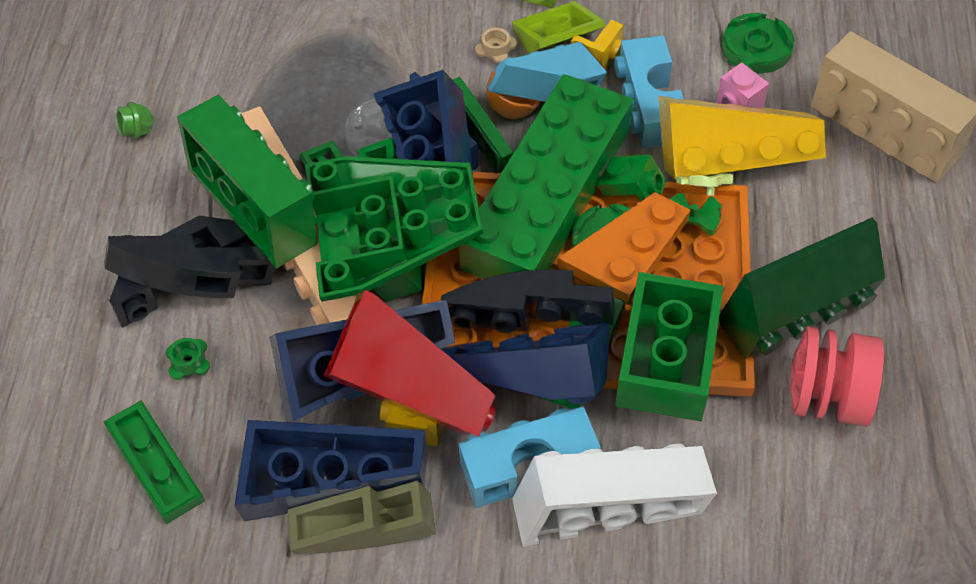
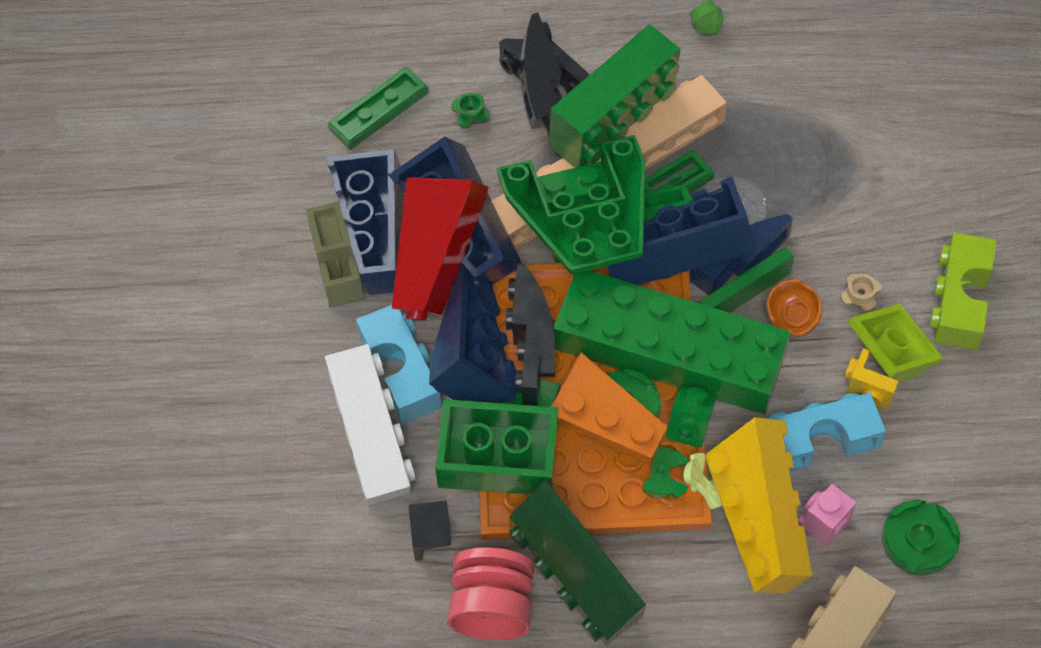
camera: 85 degrees right, 5 degrees up
medium azure slope [488,42,607,102] -> none
none -> black panel [408,500,451,561]

